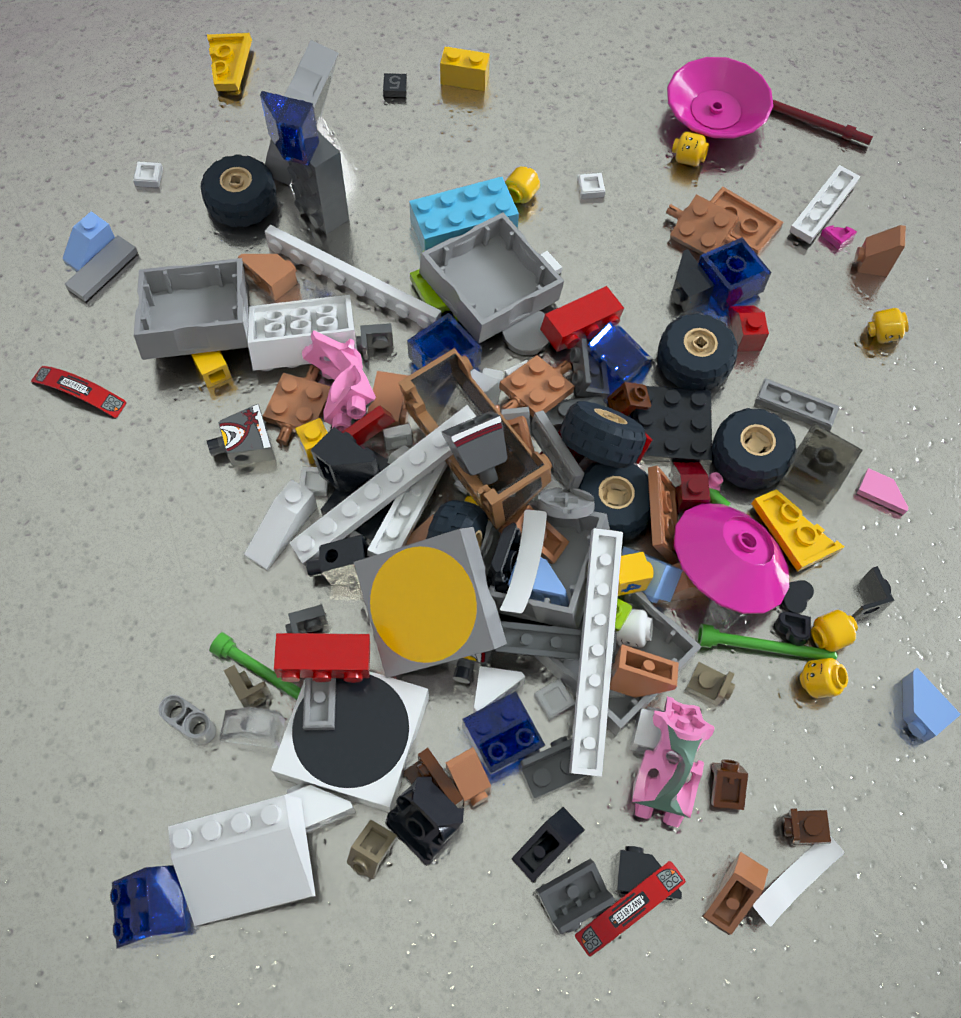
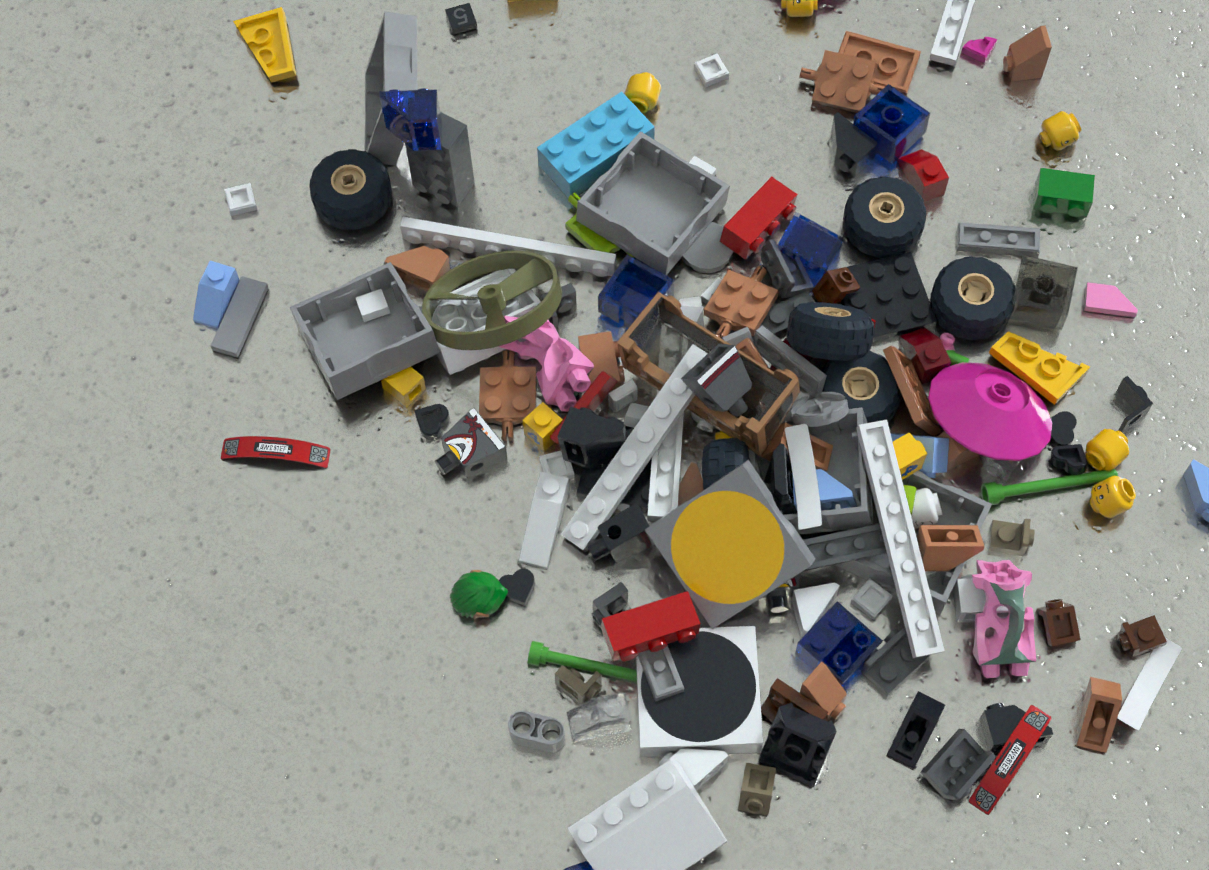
camera: 15 degrees left, 0 degrees up
none -> white tile [356,289,390,322]
none -> black tile [414,404,450,440]
none -> olive piece [422,251,562,350]
none -> green hair [449,570,508,619]
none -> black tile [499,569,535,606]
none -> green brick [1033,168,1095,217]

